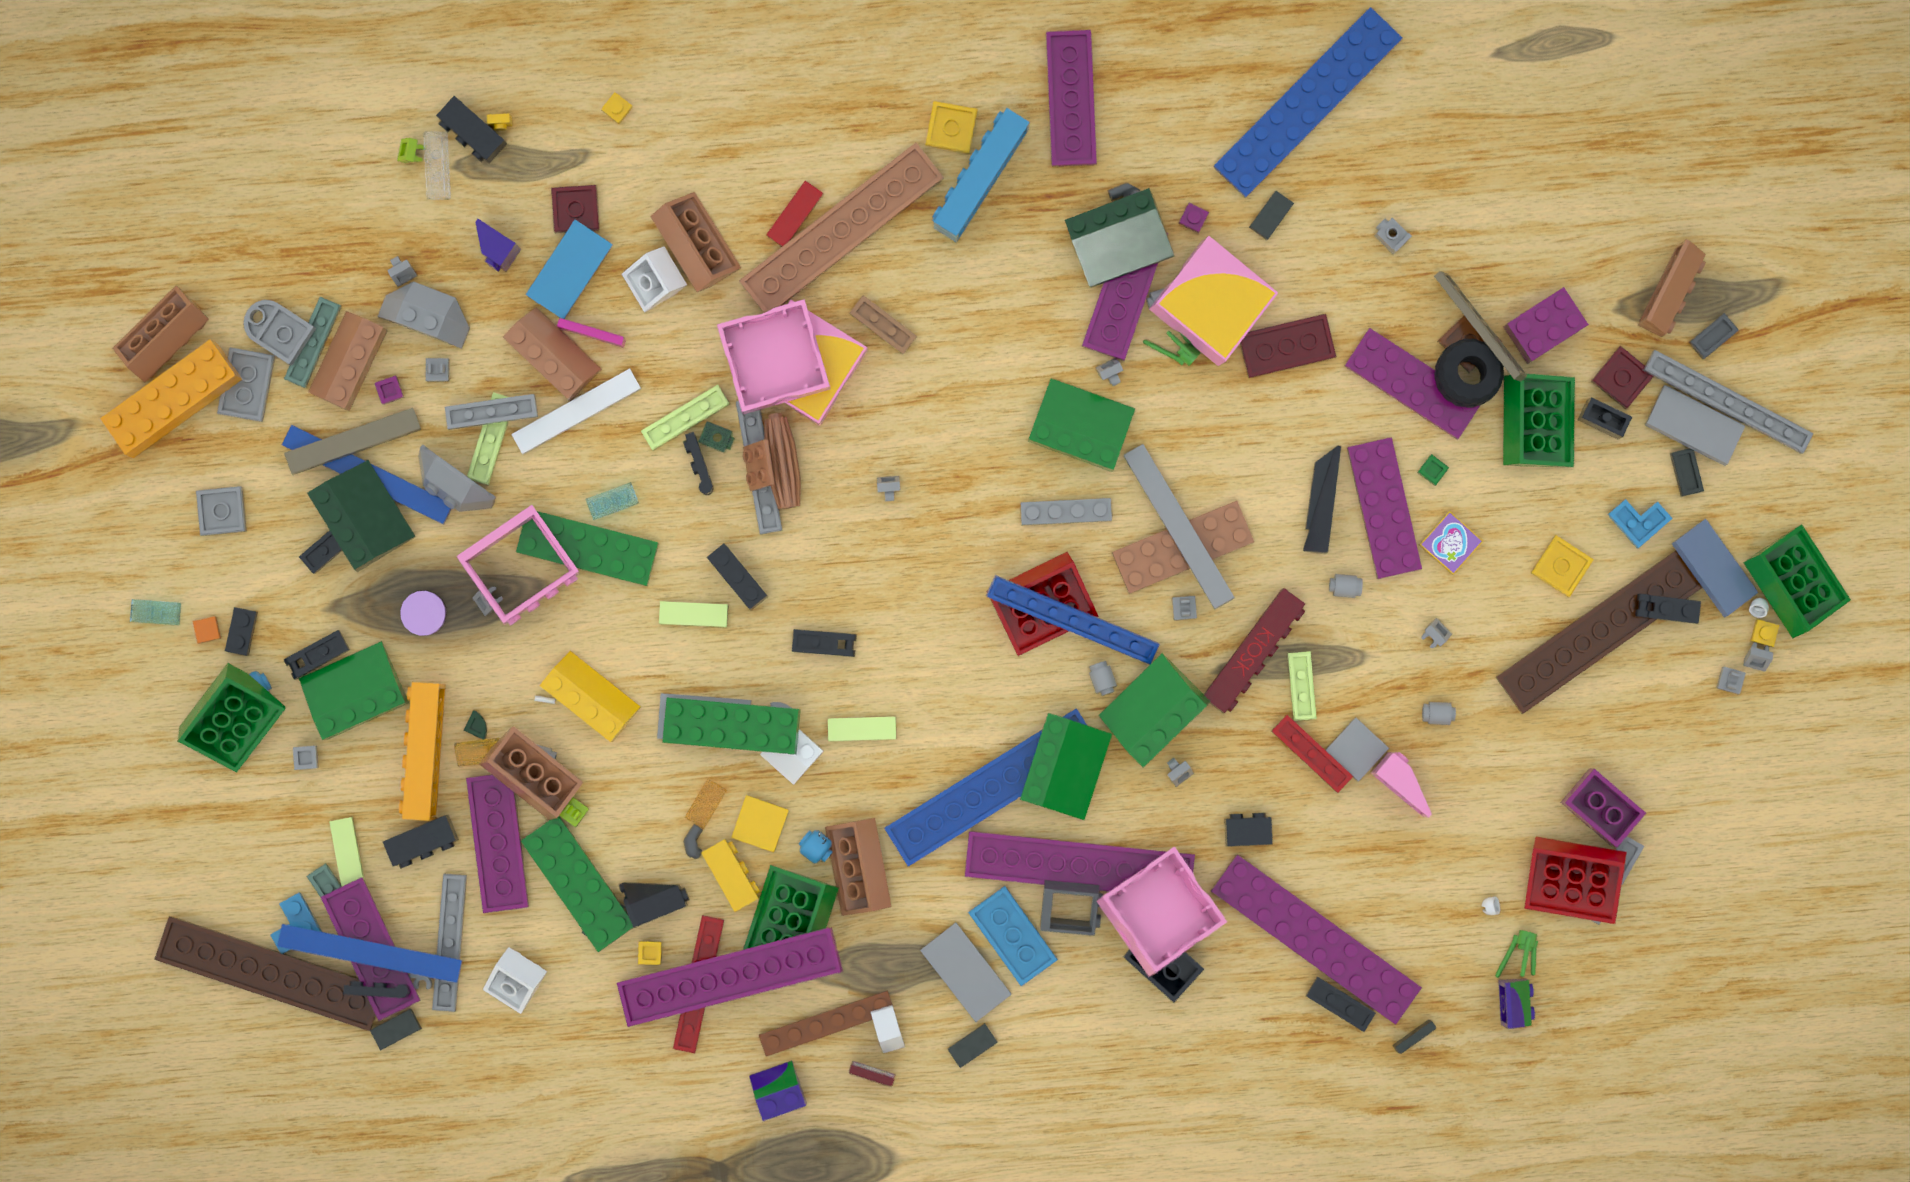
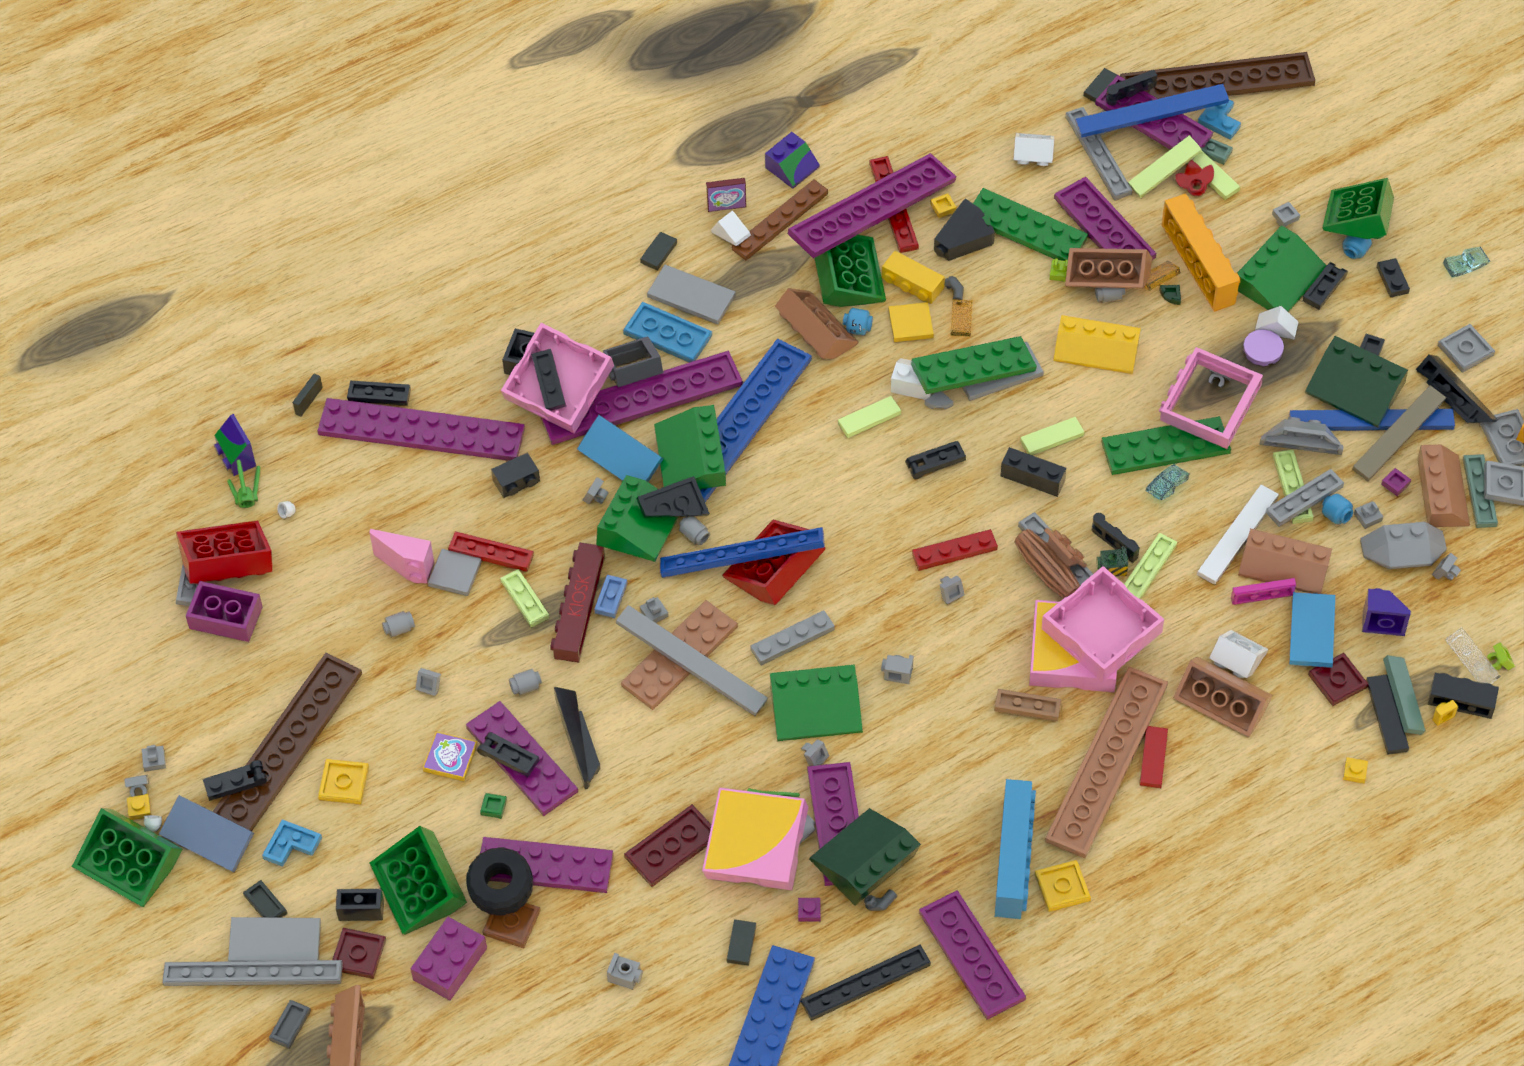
camera: 155 degrees right, 30 degrees down
orange tile [193,616,221,644] -> none
black brick [383,815,459,869] -> none
dark tan tile [1434,271,1527,381] -> none
none -> black plate [477,732,539,777]
none -> black plate [531,349,566,411]
none -> dark azure tile [577,415,664,482]
none -> medium blue plate [594,575,627,618]
none -> black wing [636,476,710,518]
none -> black tile [801,944,931,1021]
none -> light grey brick [881,655,914,684]
none -> red plate [912,529,998,571]
none -> yellowish green tile [1128,135,1202,198]
none -> red plate [1175,160,1214,196]
none -> white slope [1255,306,1298,339]
none -> dark azure head [1322,494,1353,524]
none -> black tile [1366,674,1409,755]
none -> sand green tile [1383,655,1426,735]
none -> black wedge [1416,354,1498,423]

